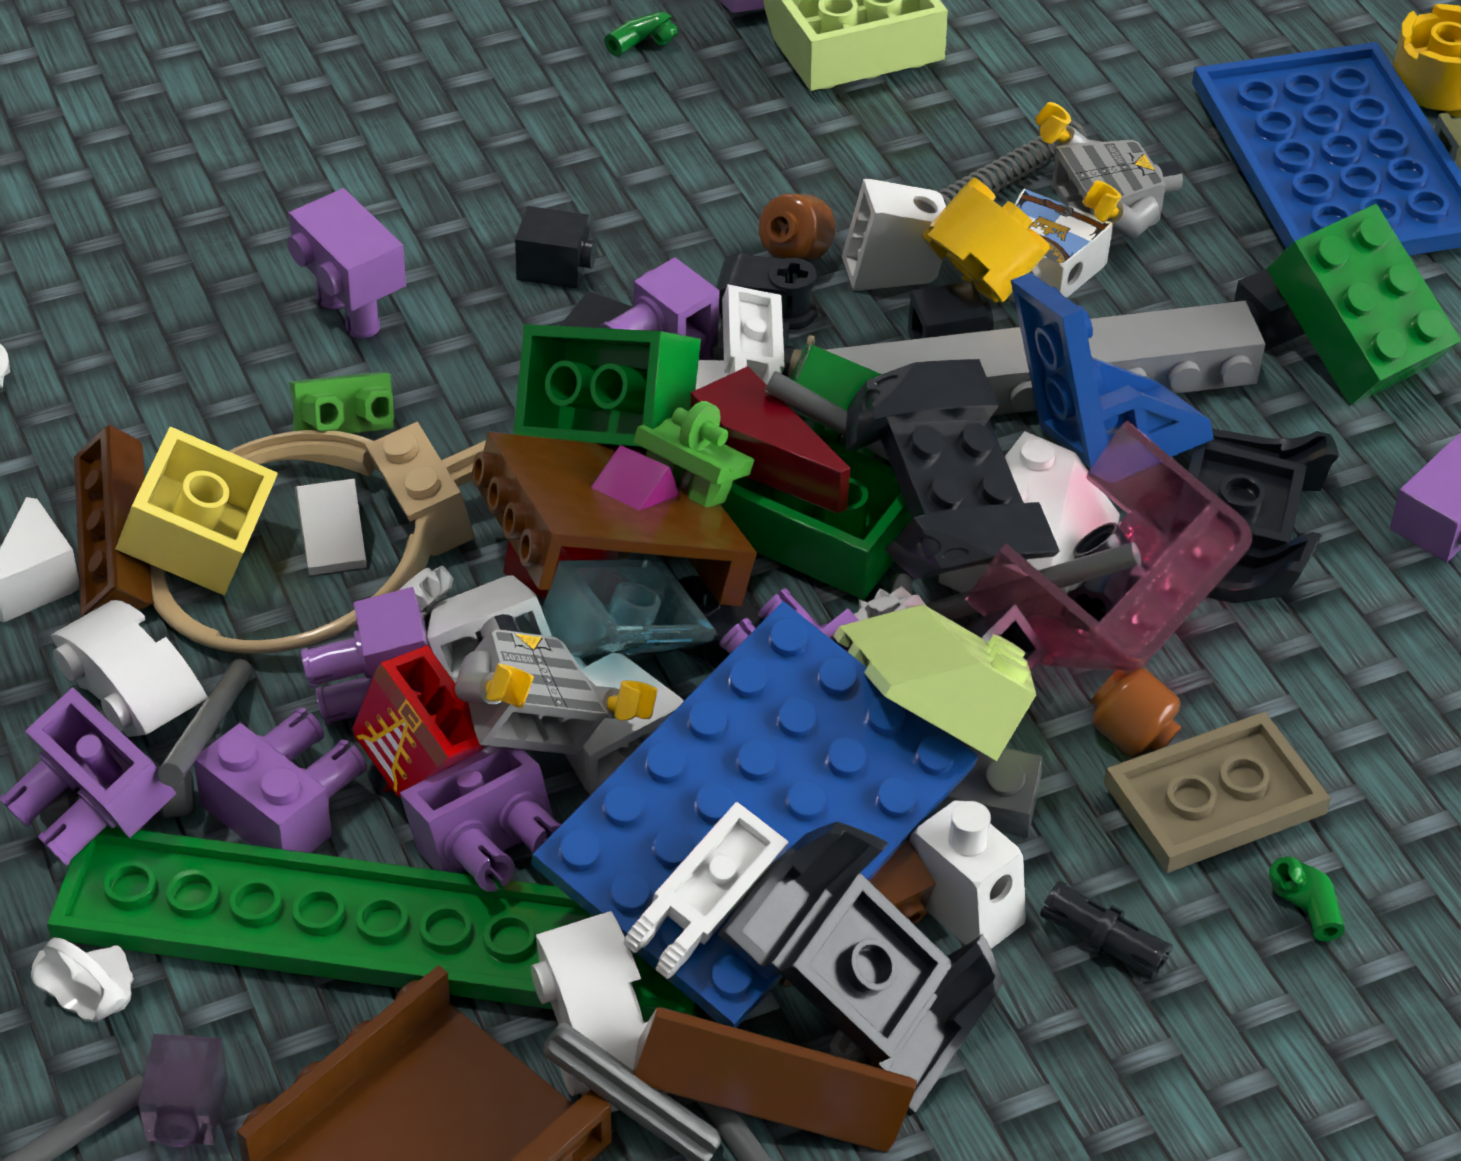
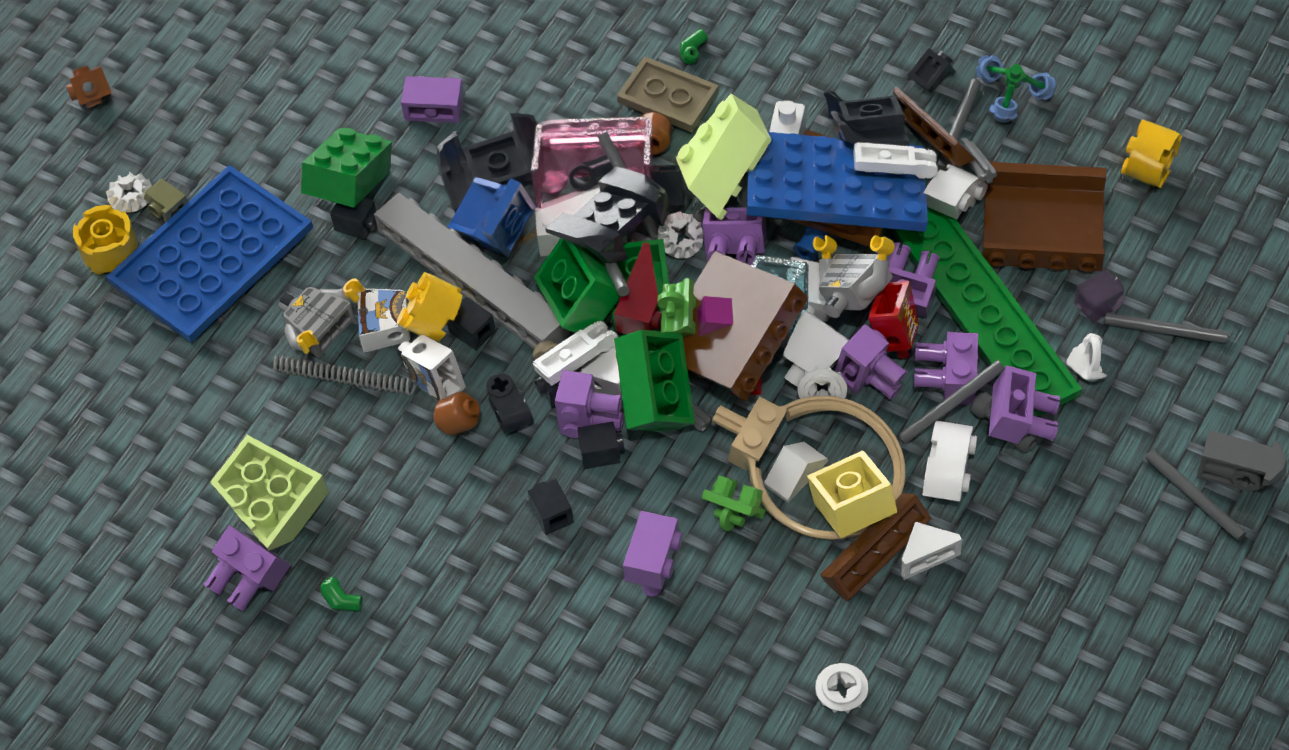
camera: 120 degrees left, 10 degrees up
black pin [1040,880,1173,981] -> none

